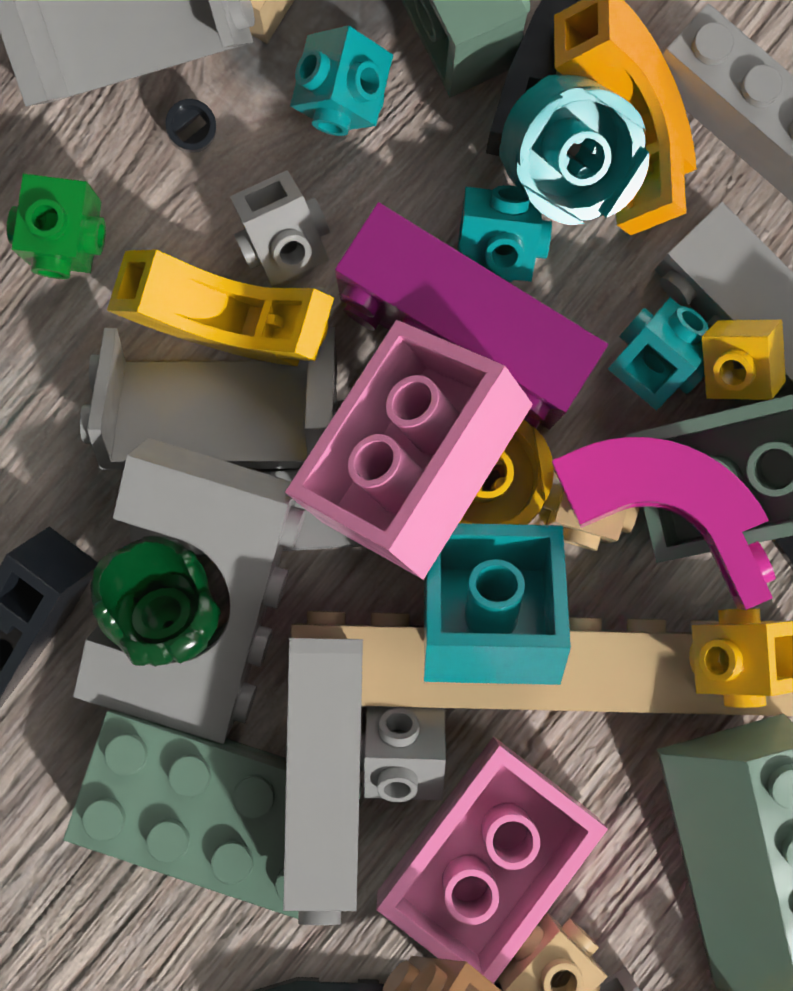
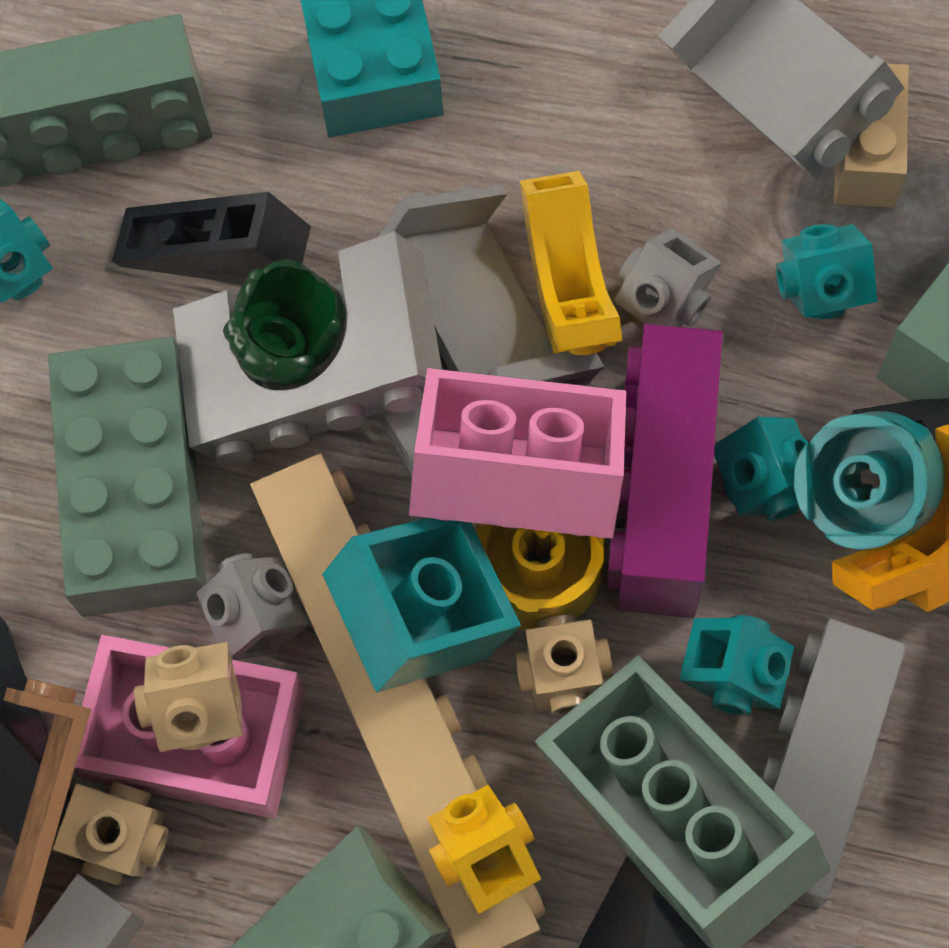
camera: 70 degrees right, 15 degrees down
green brick [7,174,106,279] -> none
black hinge [165,99,216,153] -> none
light grey slope [283,638,363,925] -> none
dark pink arch [552,437,776,610] -> none
yellow plate [702,319,786,400] -> none
none -> tan brick [134,641,243,752]

